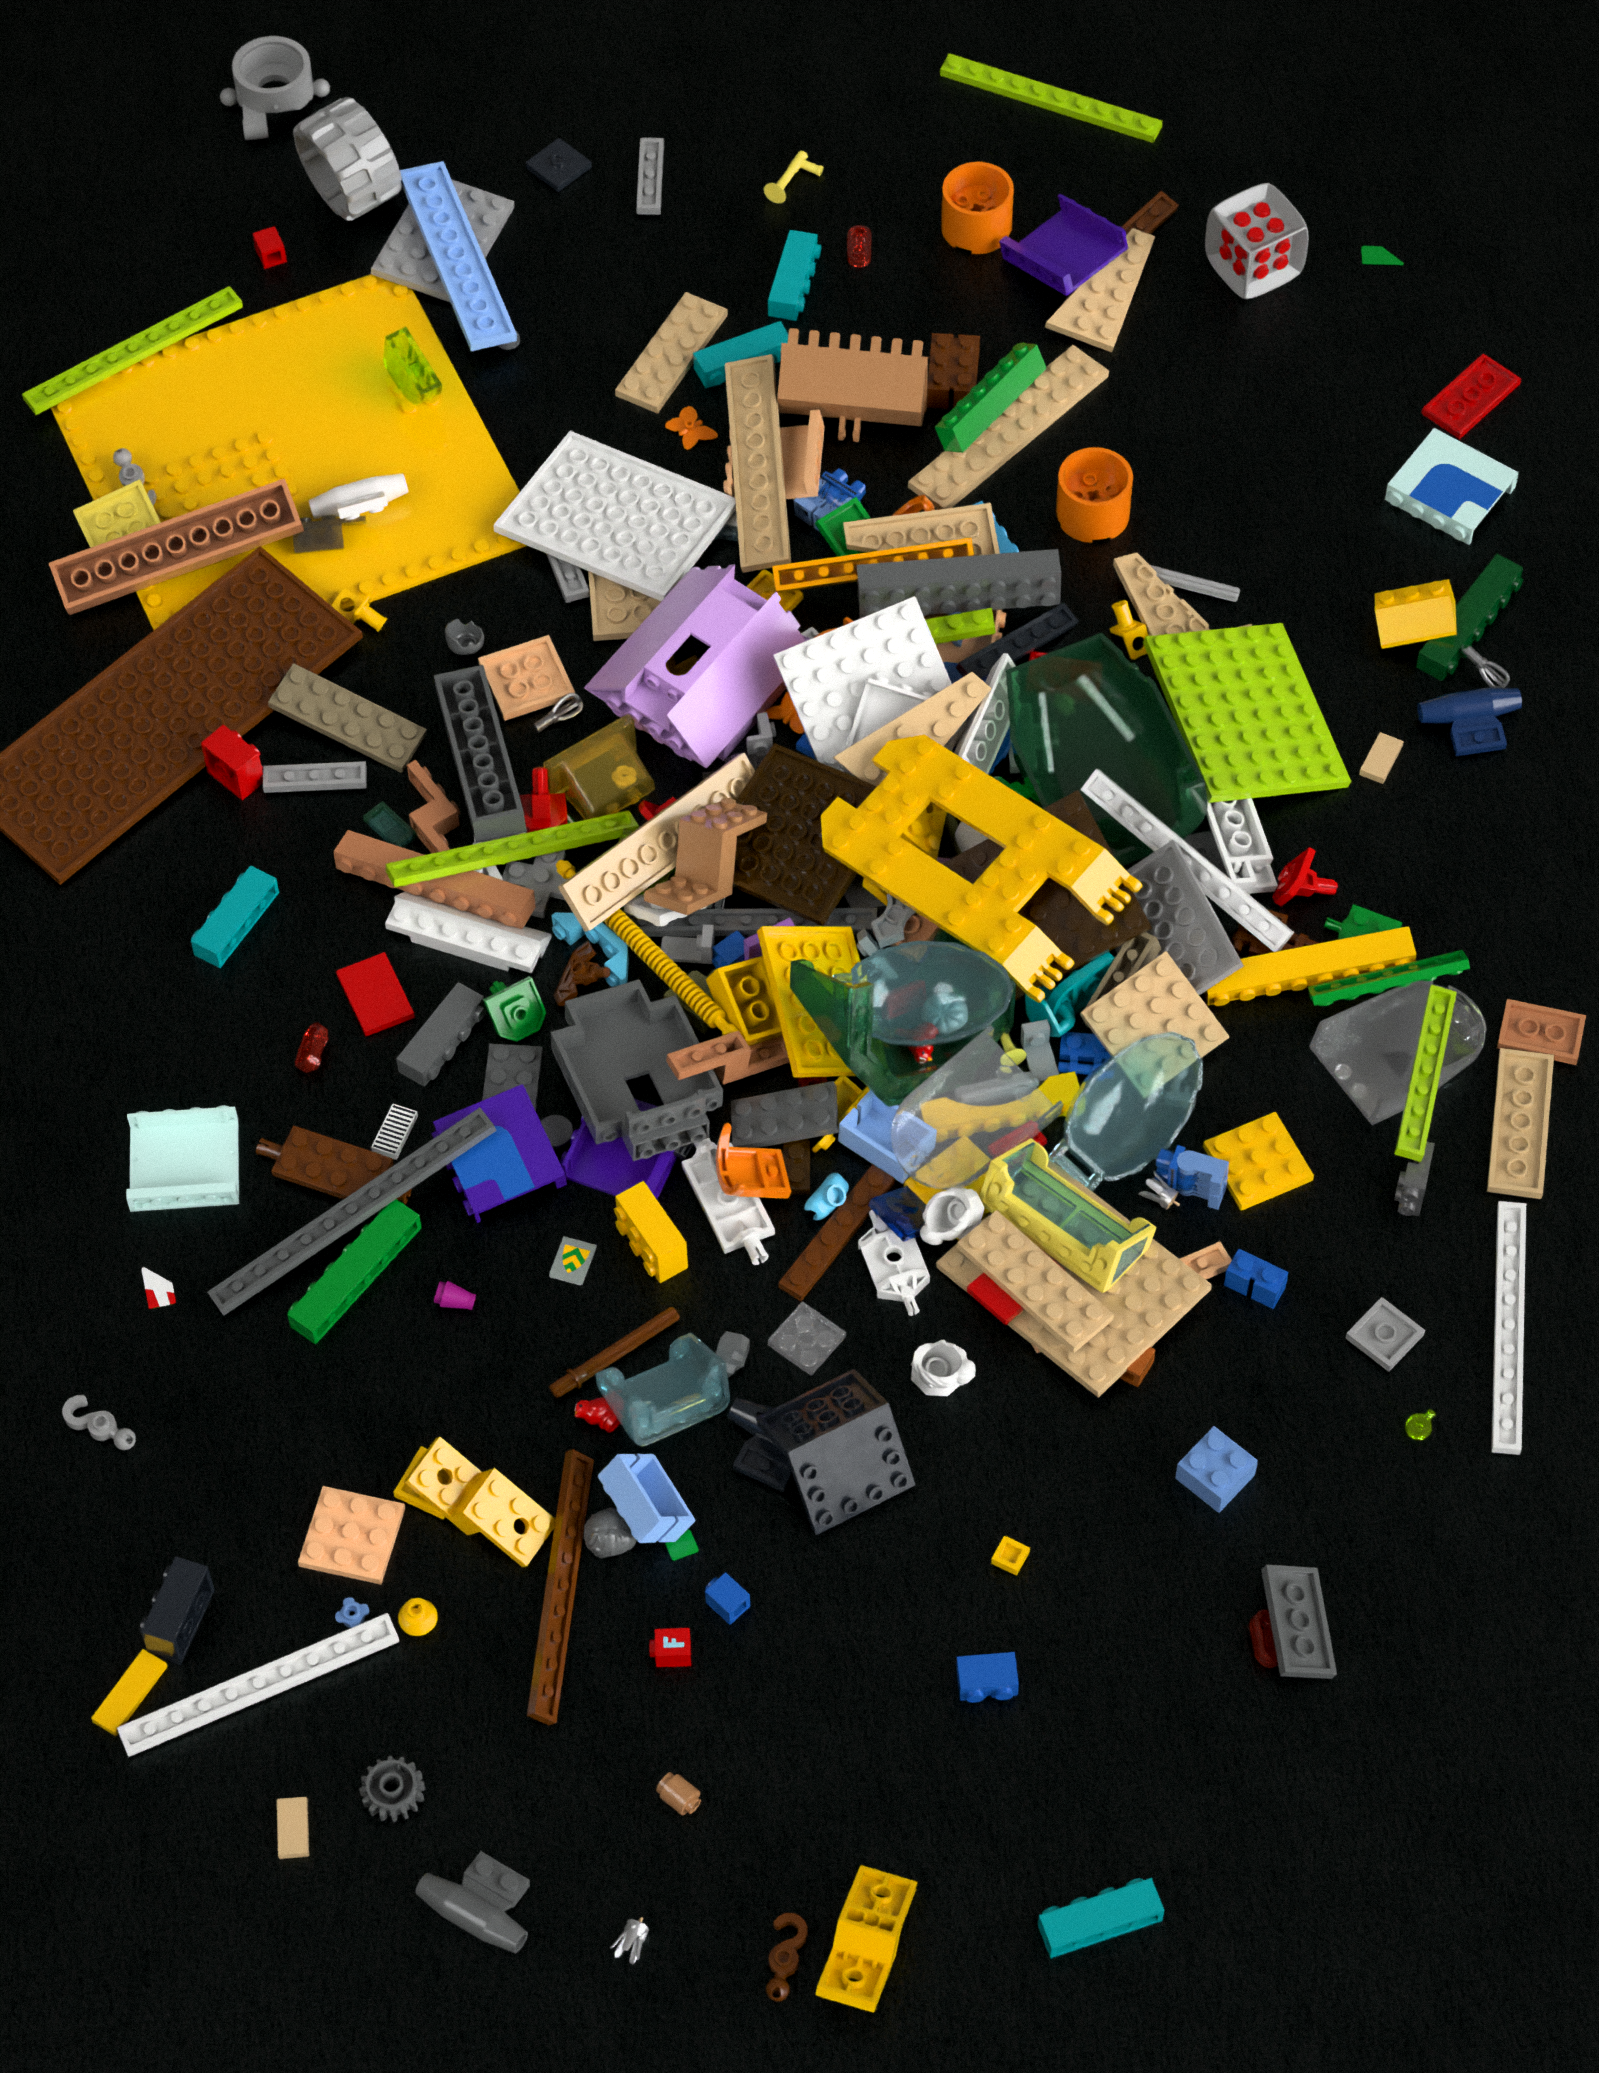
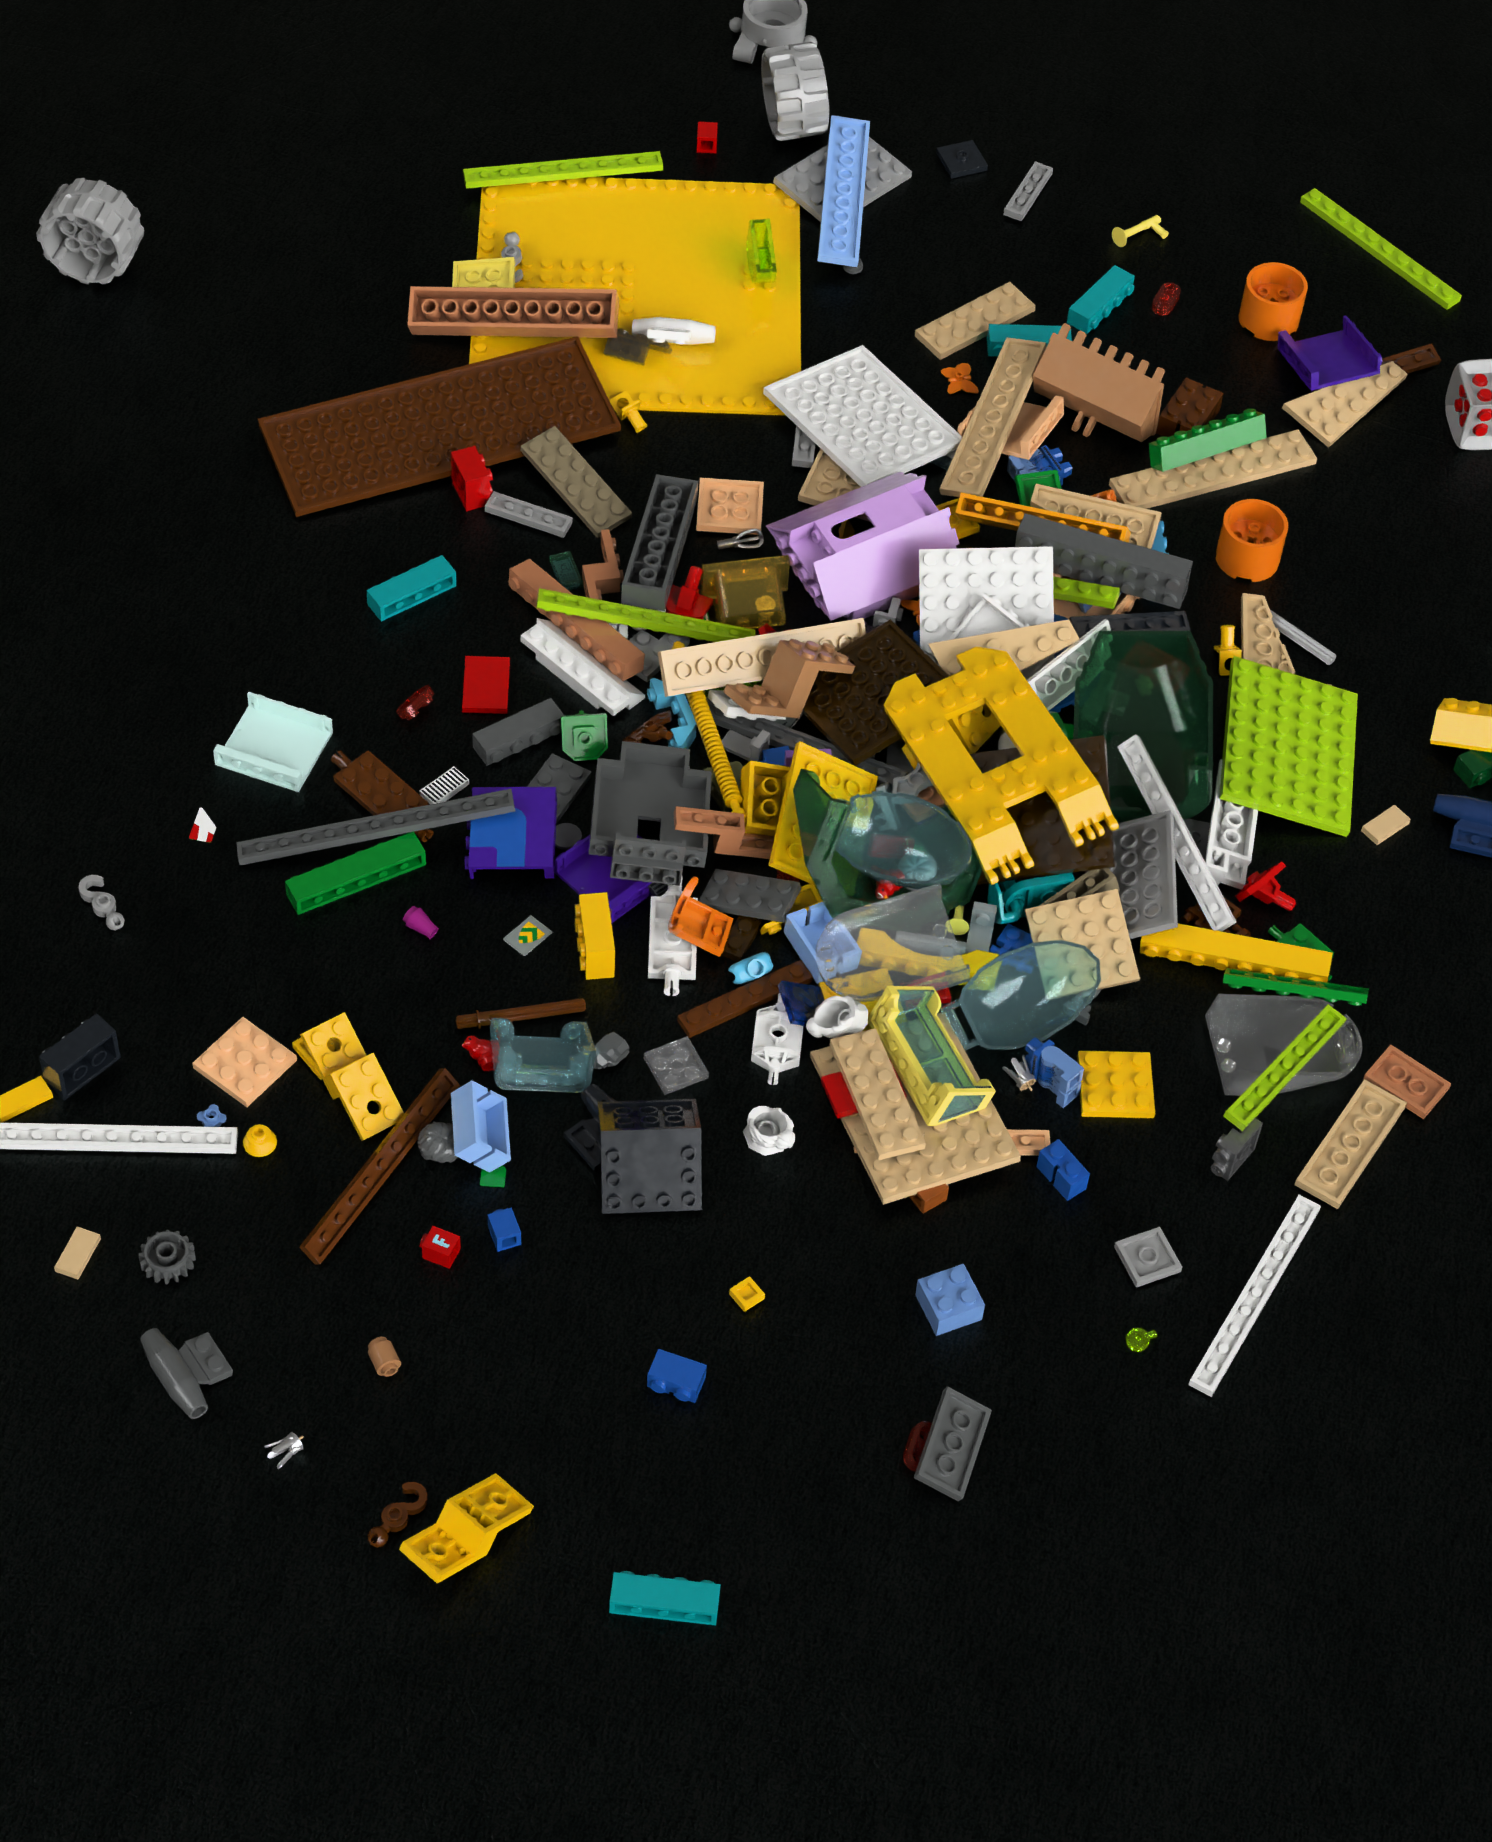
camera: 20 degrees right, 5 degrees down
dark grey hair [445,619,484,655] -> none

